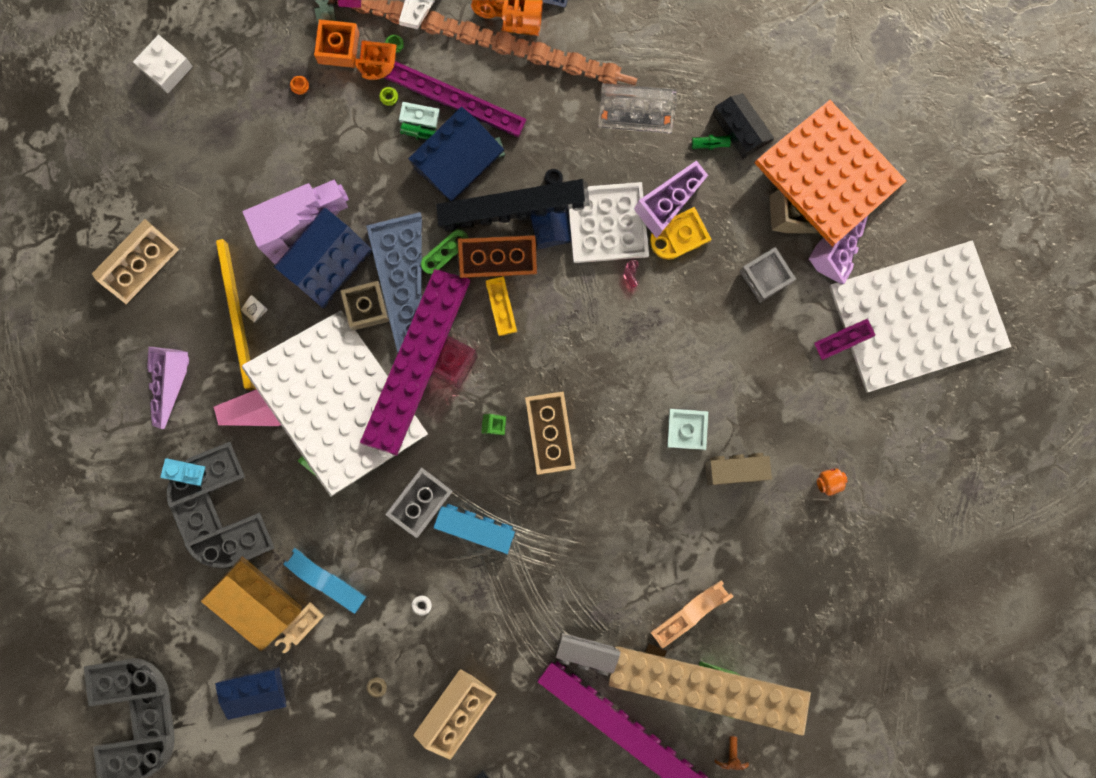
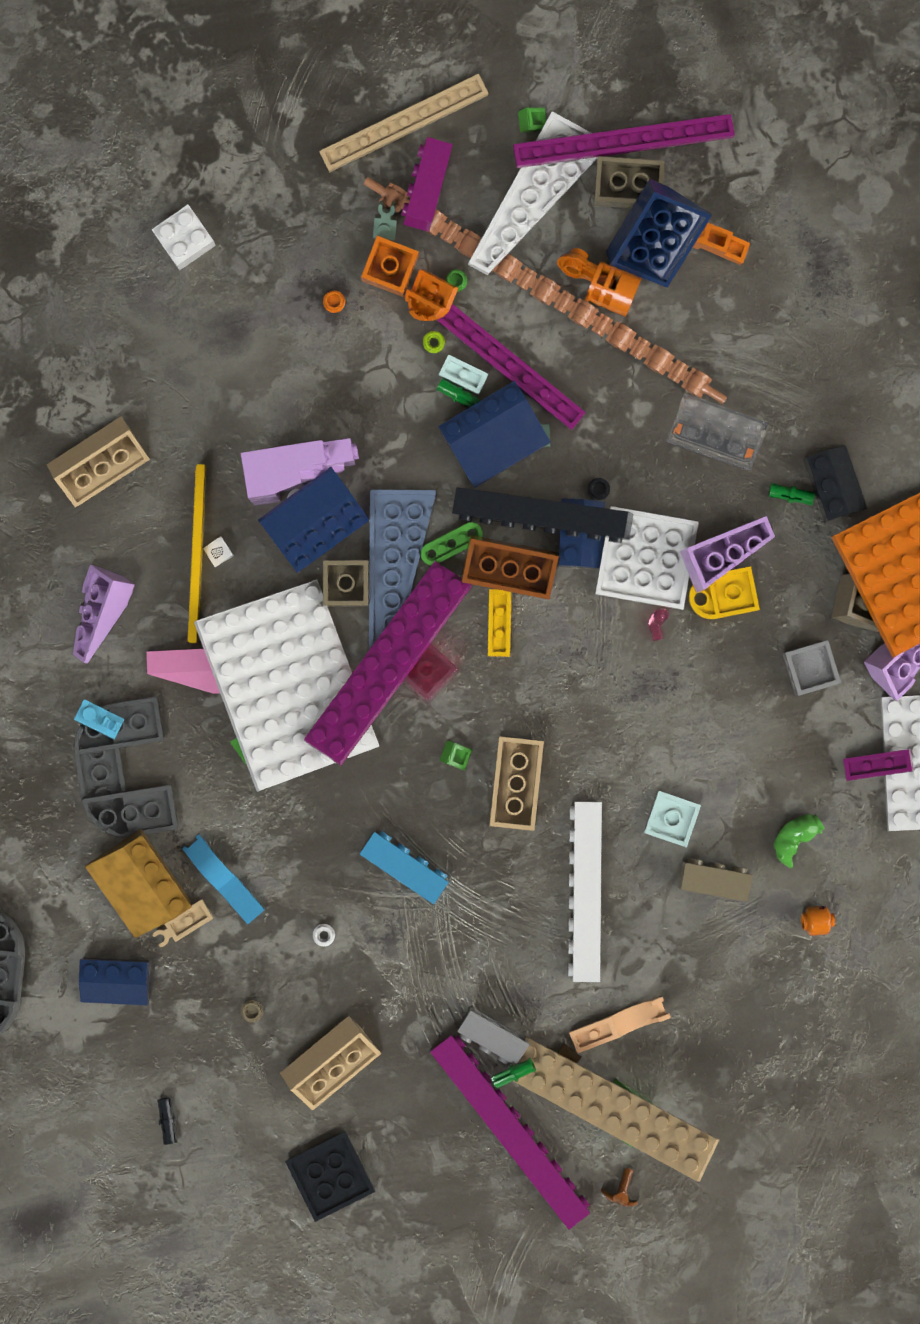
camera: 20 degrees right, 5 degrees up
light grey slope [385,467,453,538] -> none
none -> green axle [491,1058,536,1088]
none -> white brick [568,801,602,982]
none -> bright green animal [774,814,825,868]

